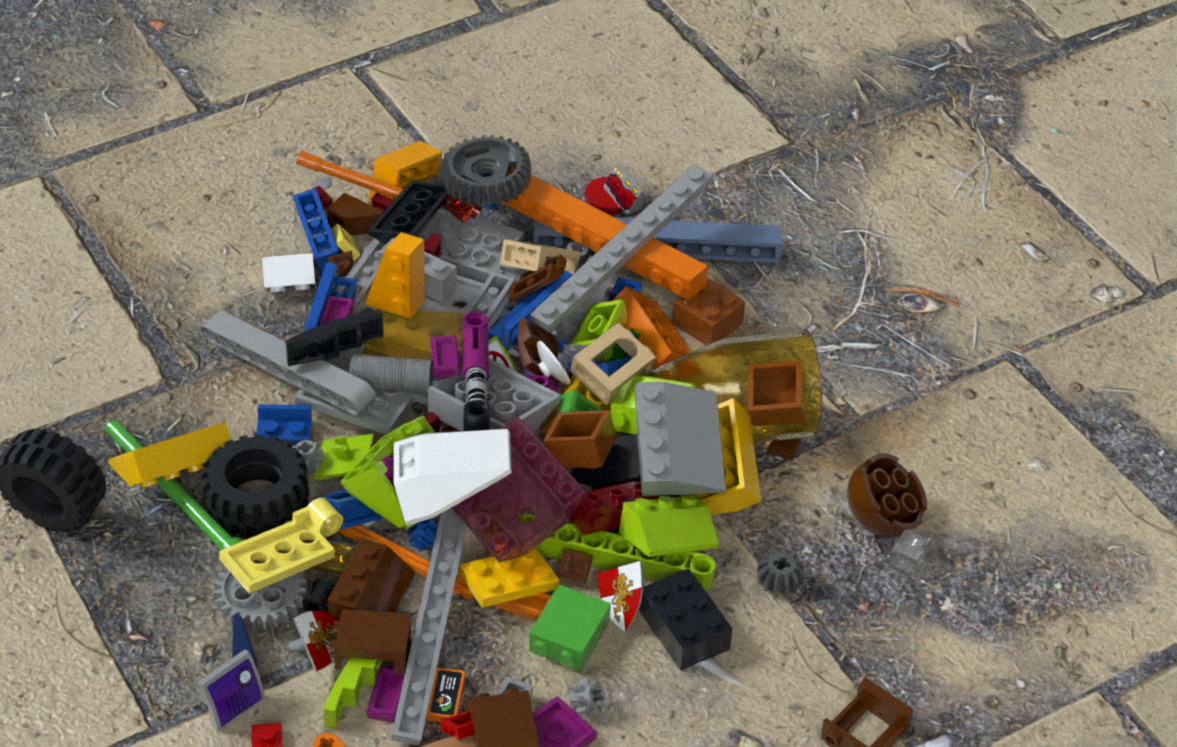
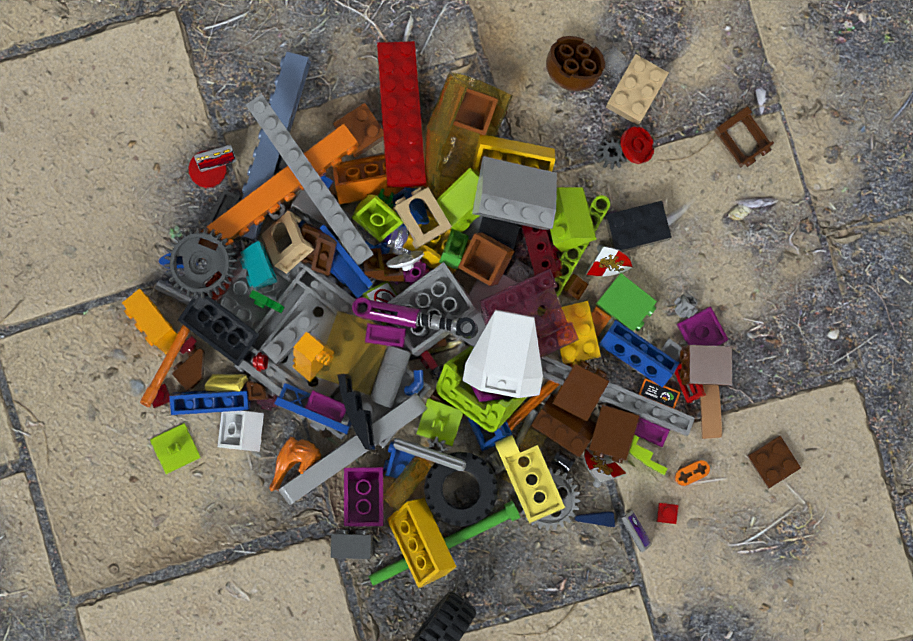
camera: 75 degrees left, 40 degrees up
dark red plate [424,233,442,258] -> none
none -> lime piece [150,423,201,474]
none -> teal slope [239,241,278,290]
none -> green plate [249,290,285,314]
none -> red plate [253,352,268,371]
none -> orange hair [269,436,322,491]
none -> dark grey brick [331,528,374,559]
none -> magenta brick [344,467,384,526]
none -> red plate [377,41,426,187]
none -> clear yellow plate [382,456,432,511]
none -> light grey axle [394,438,466,471]
none -> blue arm [404,370,424,396]
none -> reddish brown panel [553,360,609,421]
none -> blue brick [599,320,679,388]
none -> tan brick [606,54,669,126]
none -> red tile [621,126,654,164]

